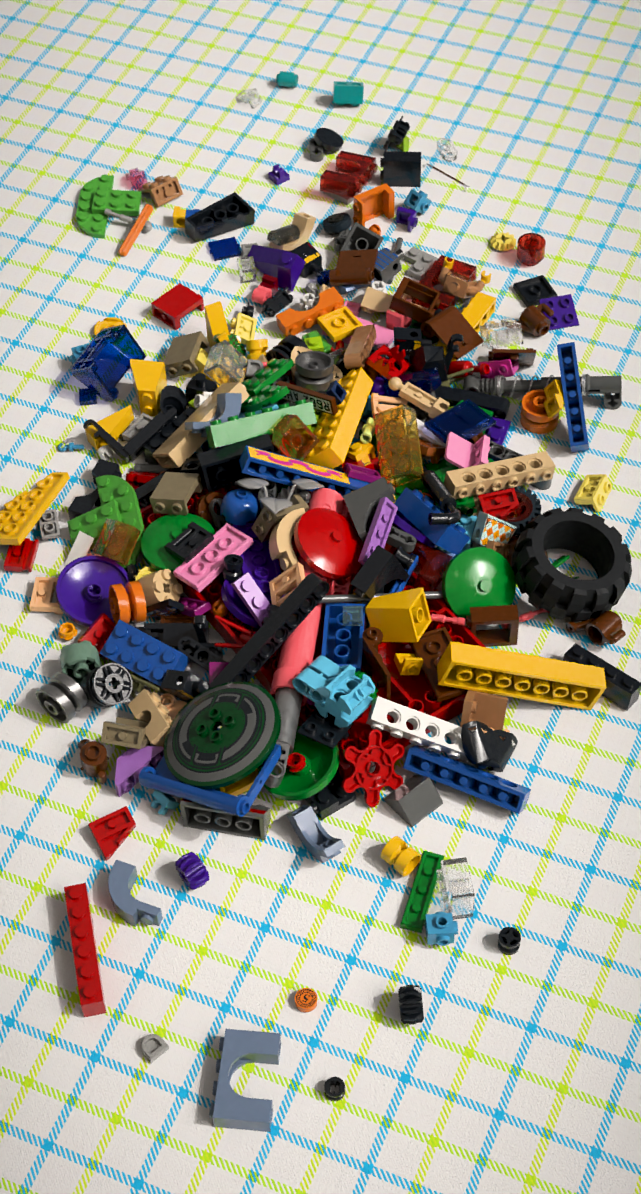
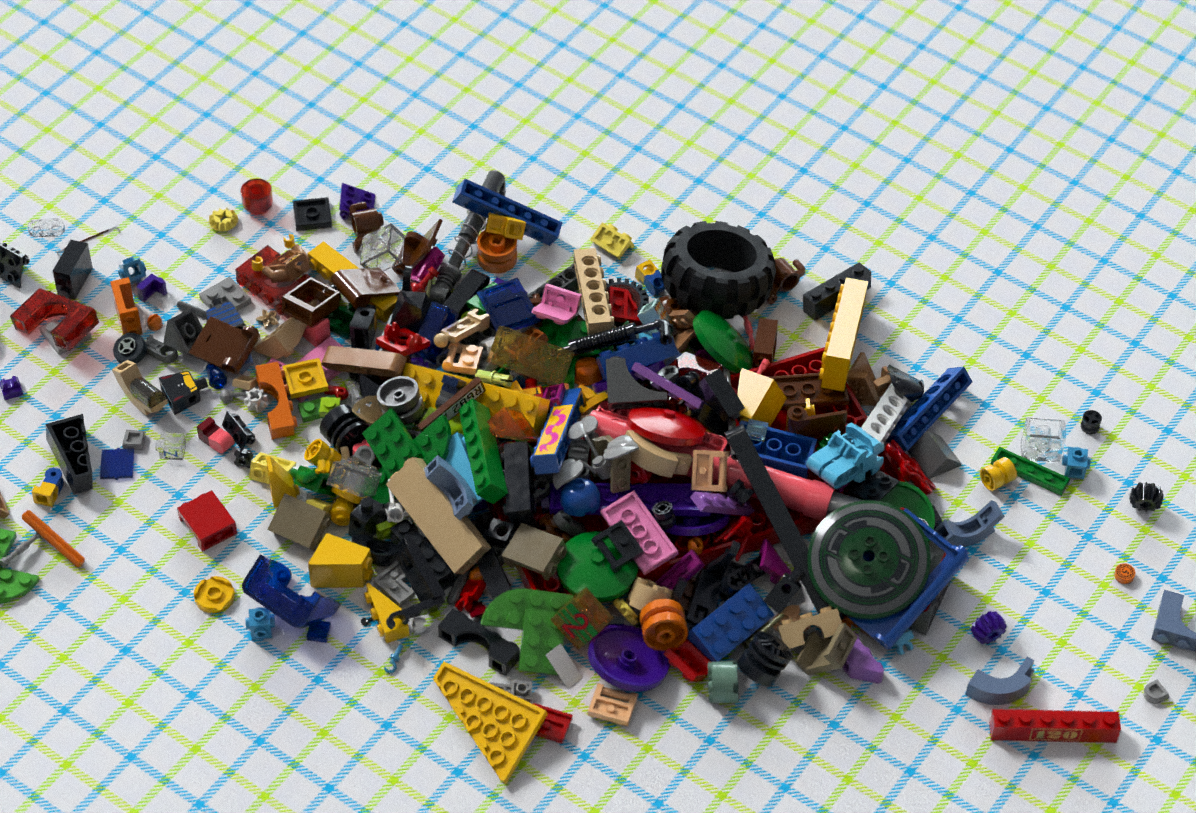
camera: 80 degrees left, 0 degrees up
flat silver wheel [36,672,88,723] -> none
light orange plate [58,622,77,640] -> none
reddish brown piece [78,739,109,784] -> none
red wing [88,806,136,861] -> none
dark purple wedge [246,245,306,292] -> none

